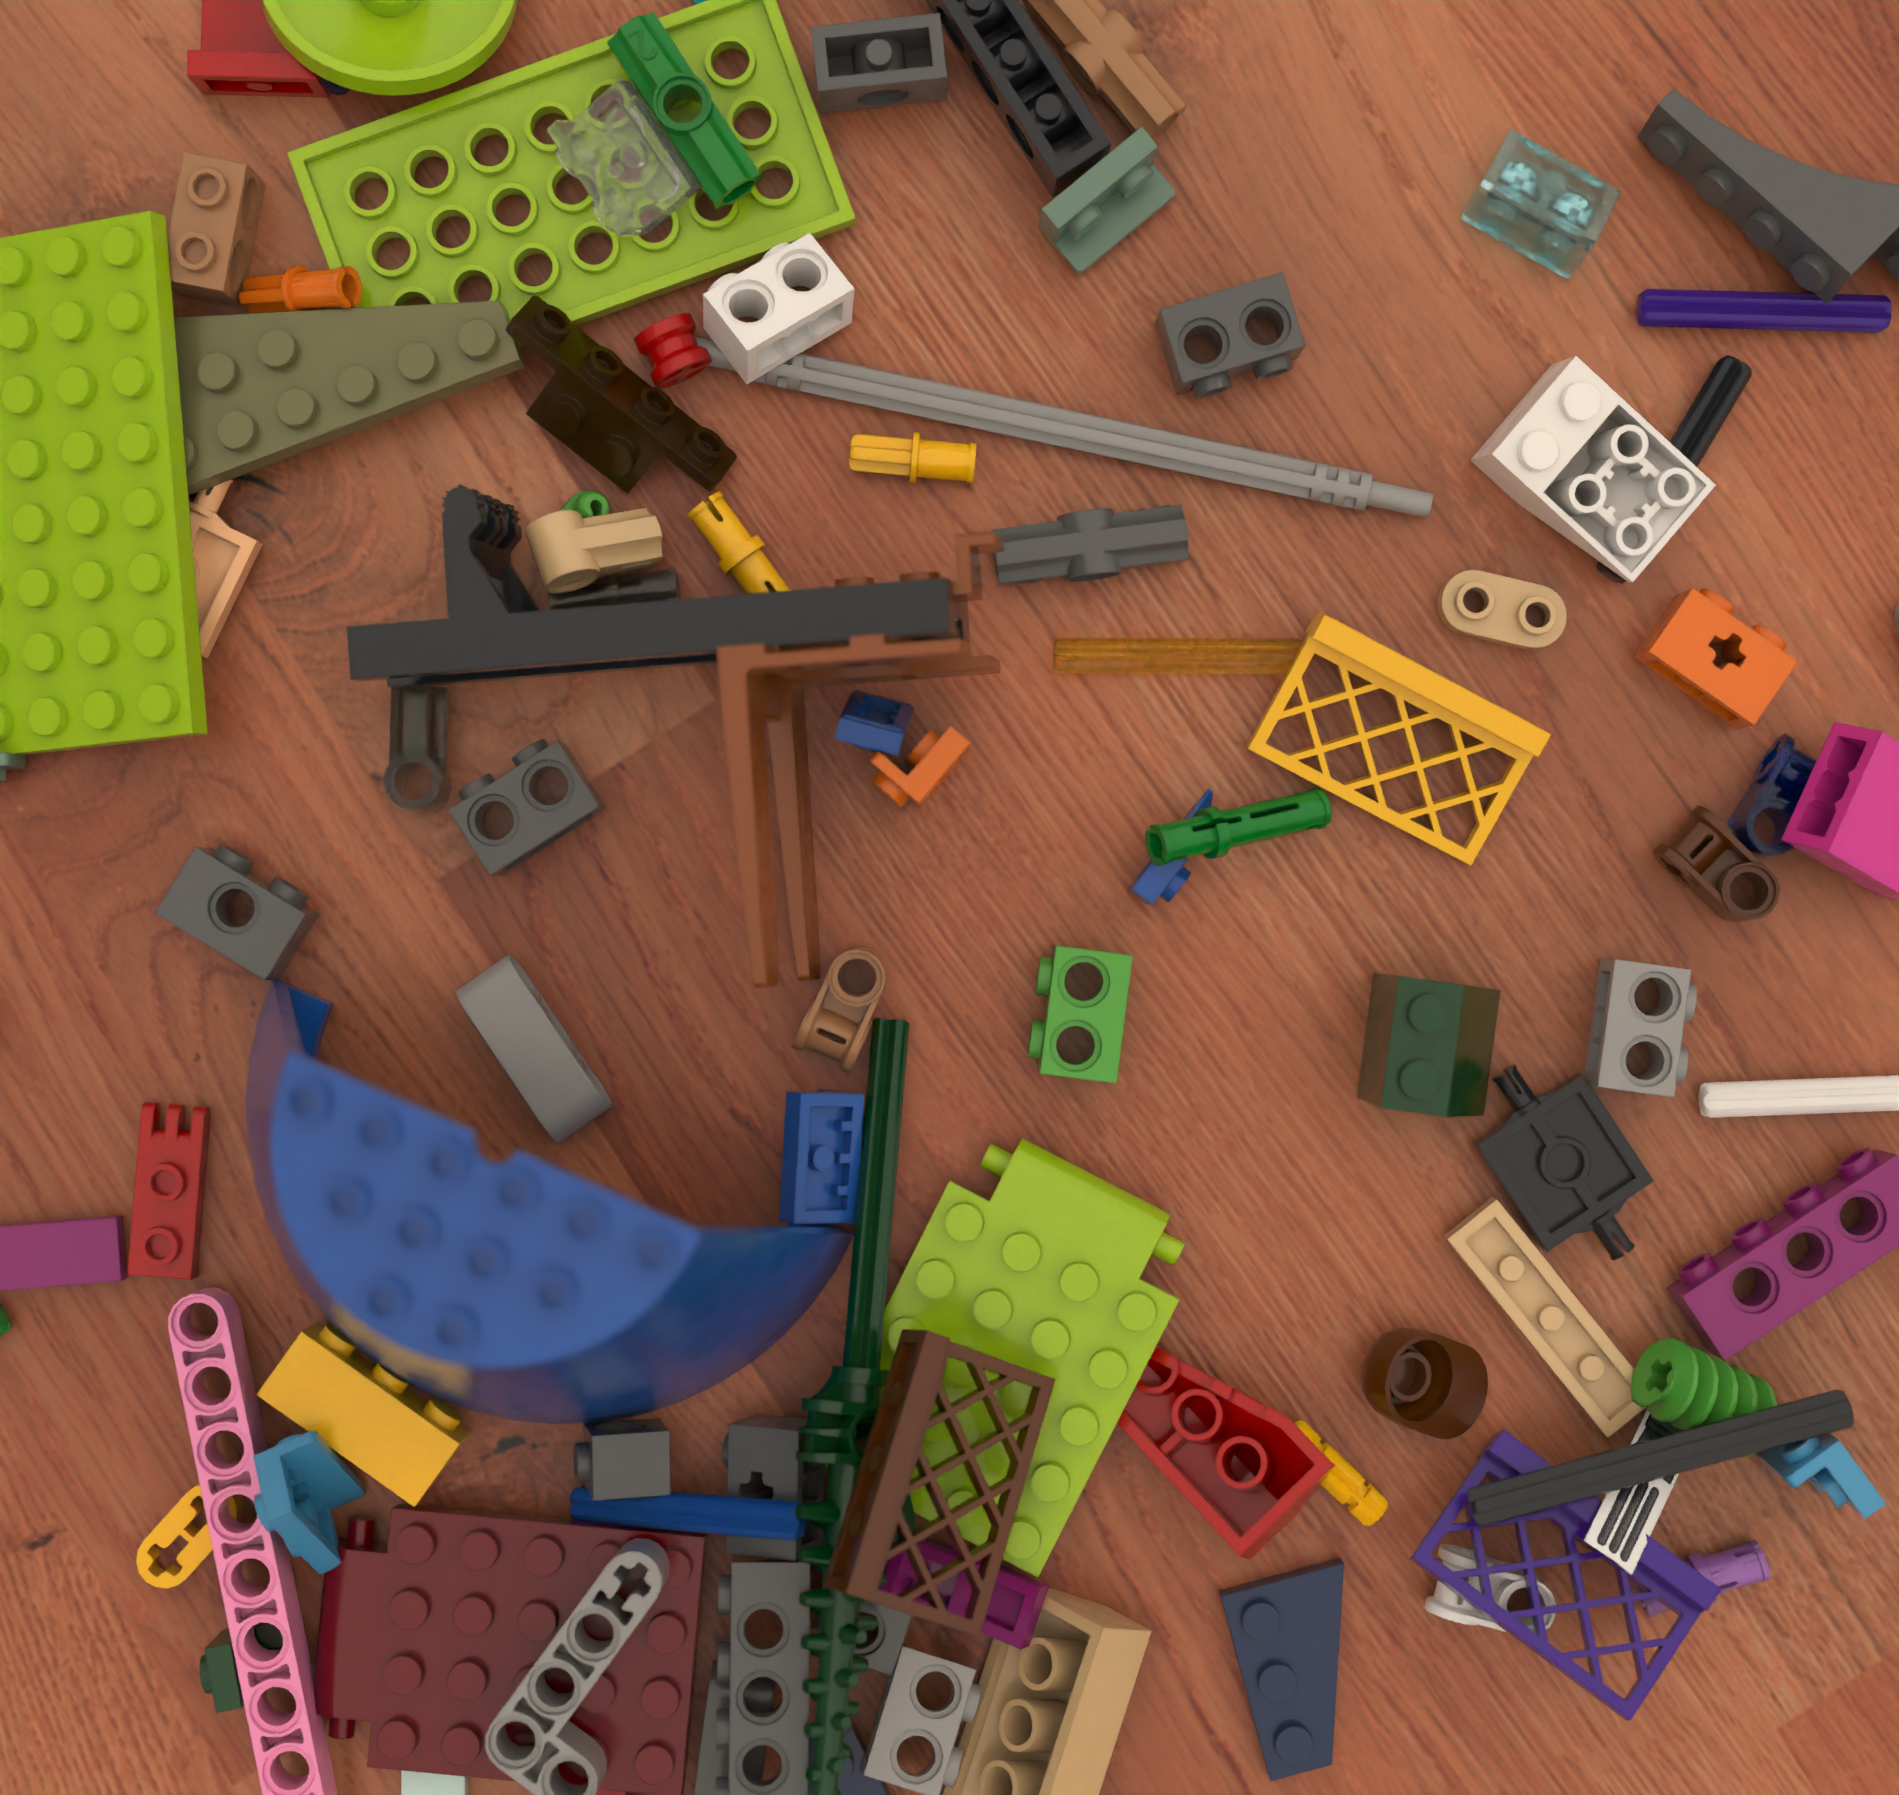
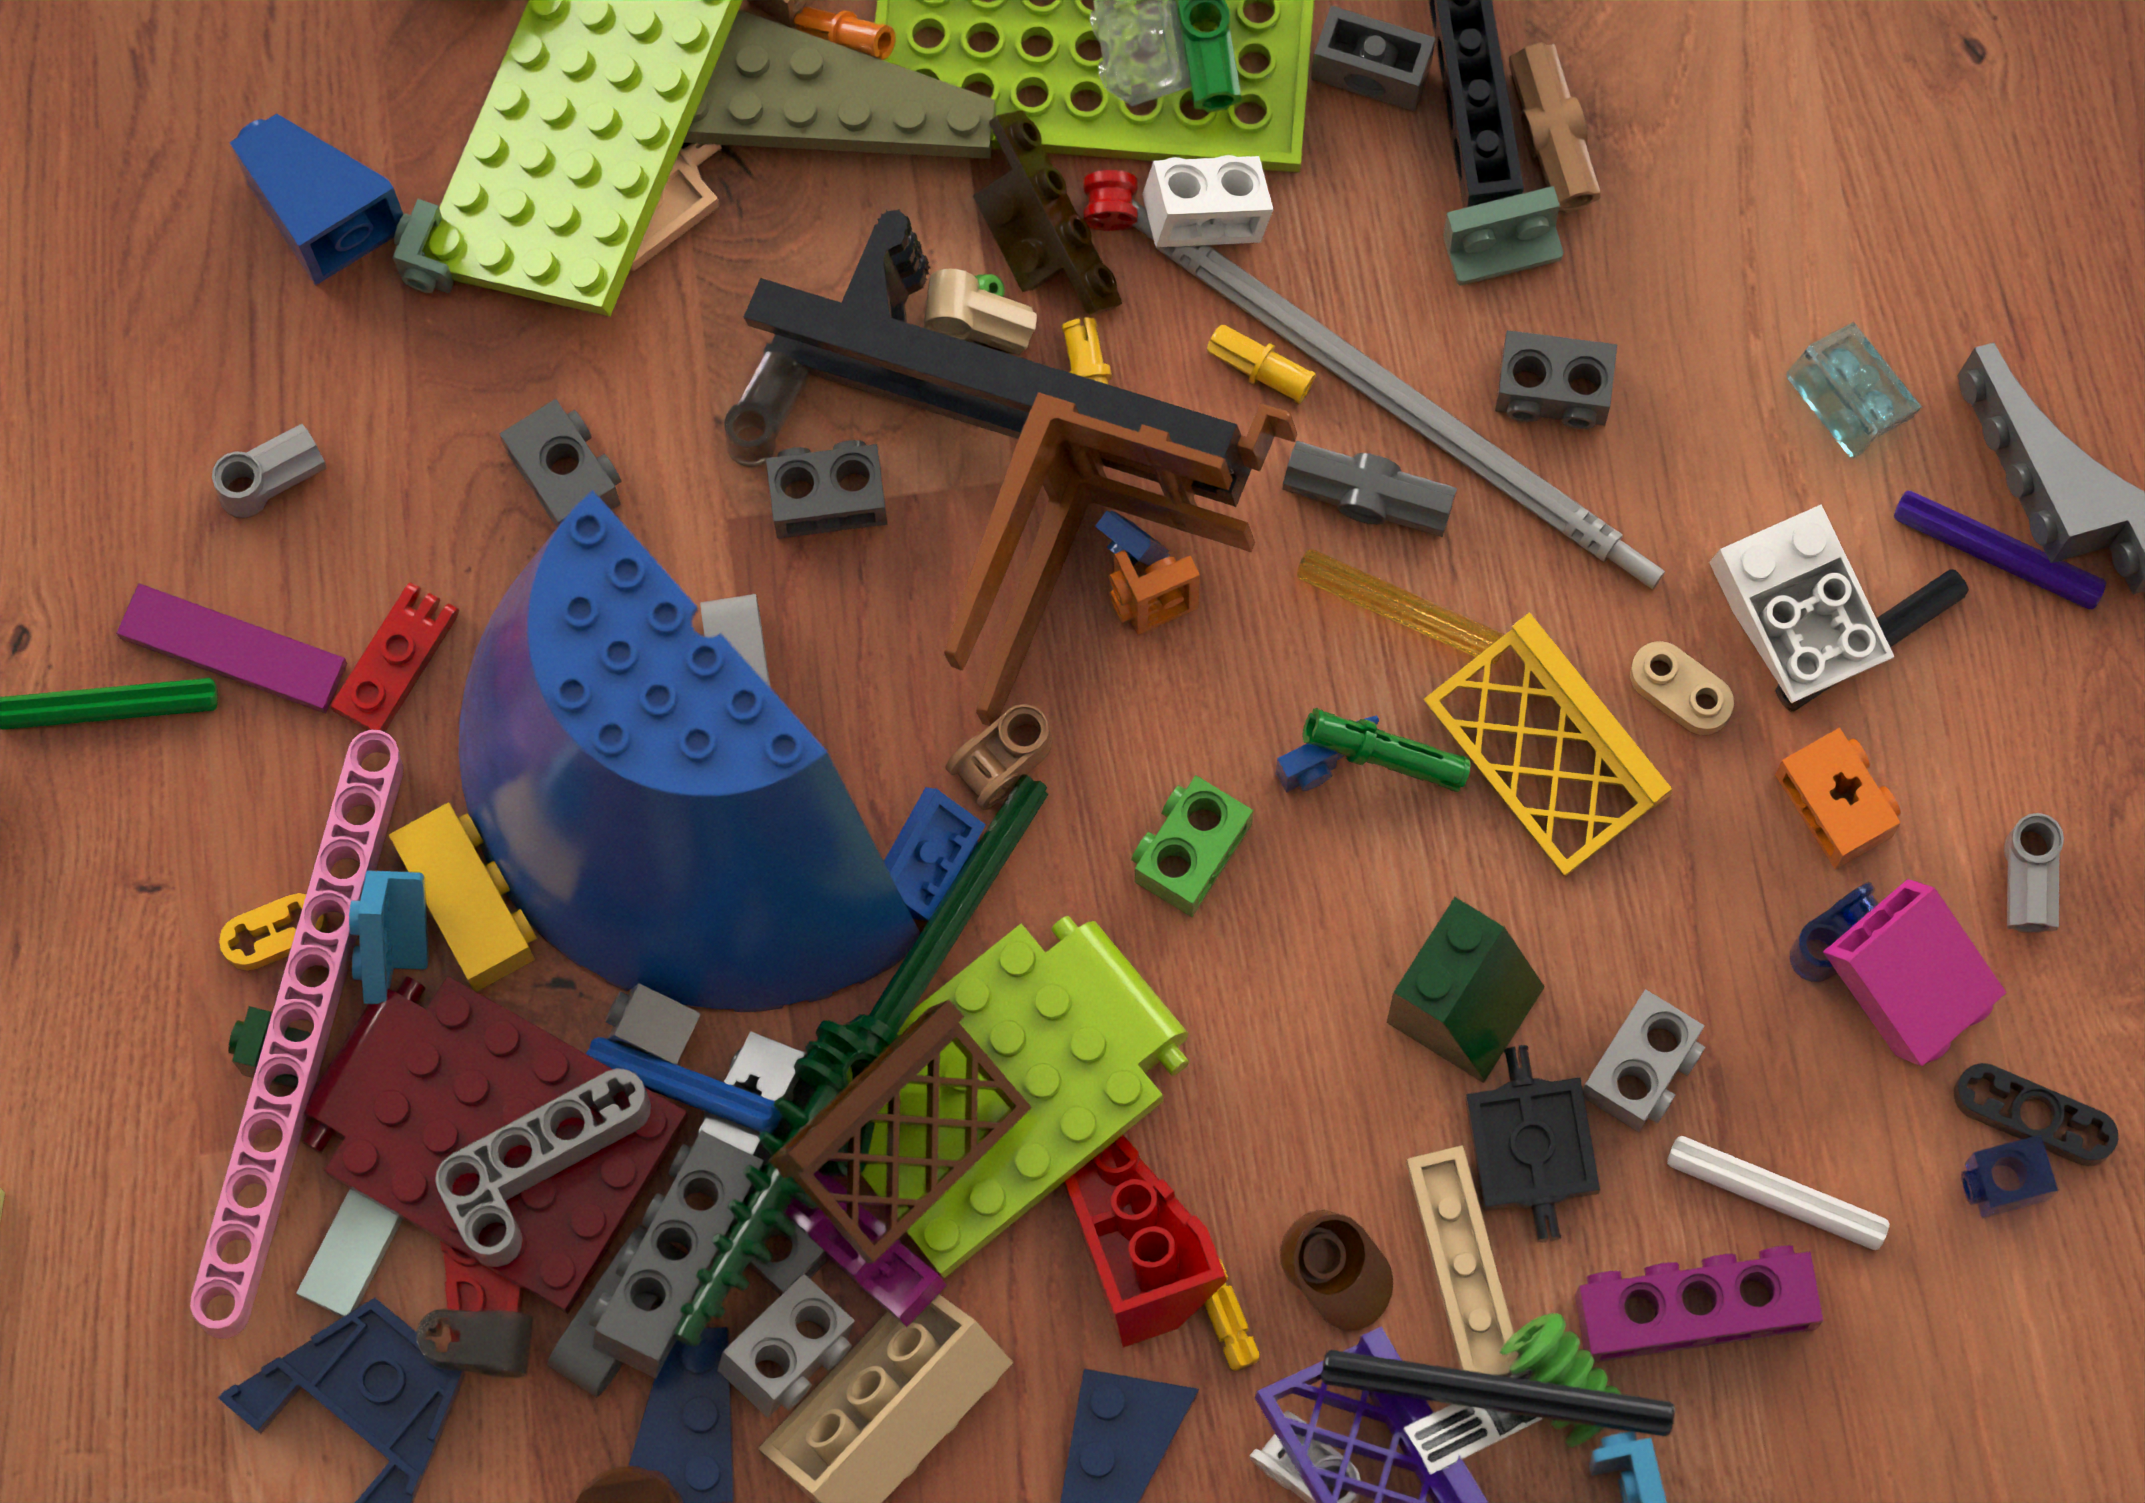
camera: 30 degrees right, 15 degrees down
reddish brown piece [1652,805,1780,922] -> none

